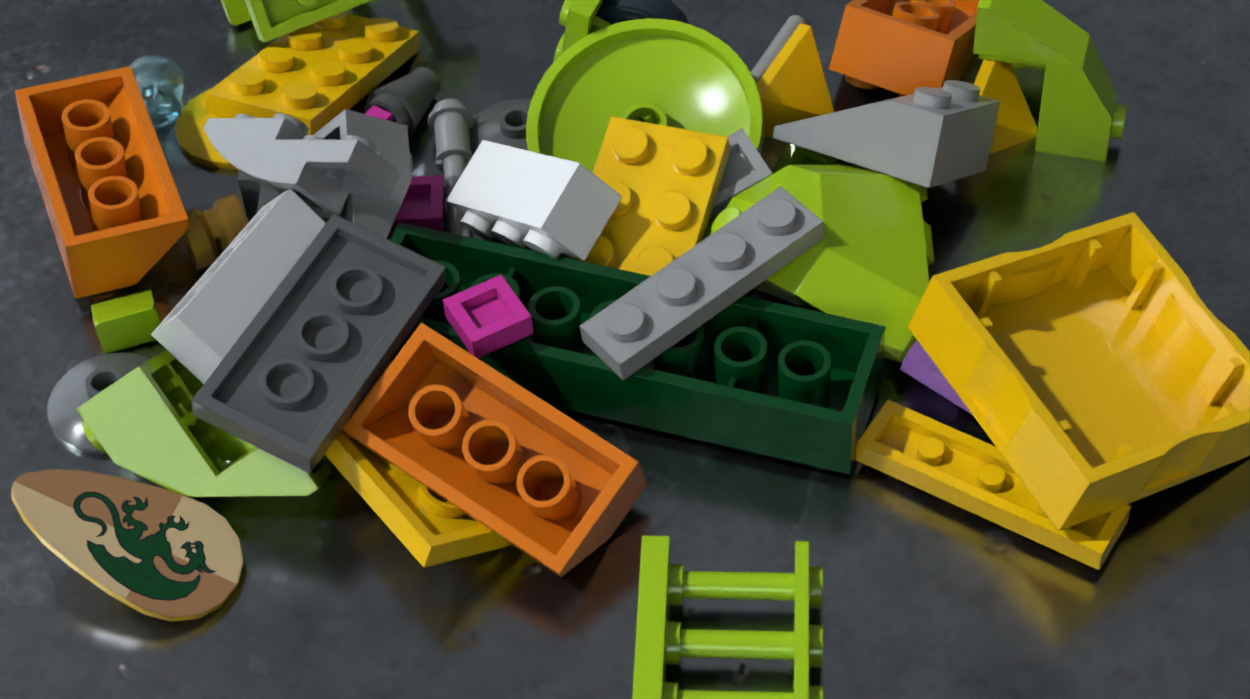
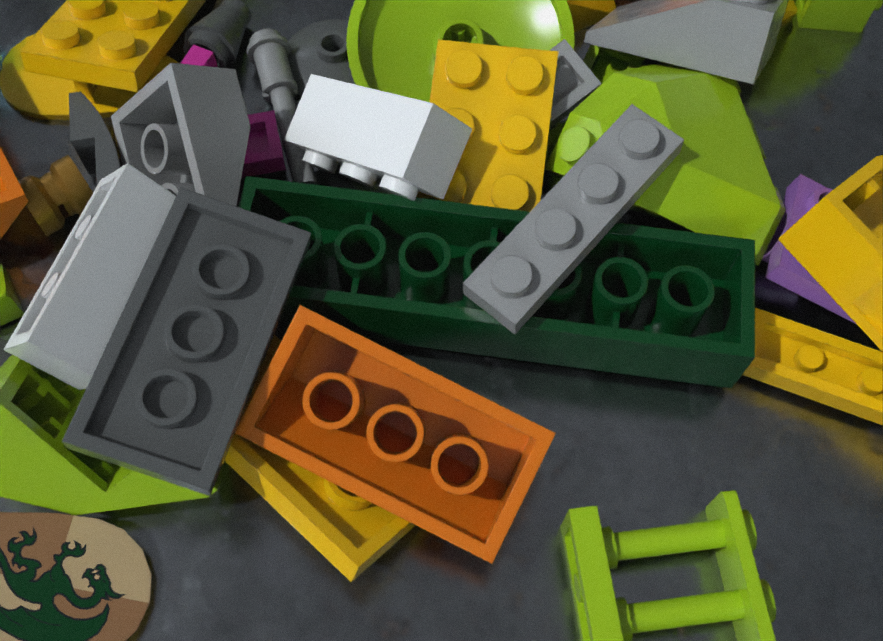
camera: 15 degrees left, 15 degrees up
light grey slope [203,113,400,216] -> none
dark pink plate [443,275,533,358] -> none

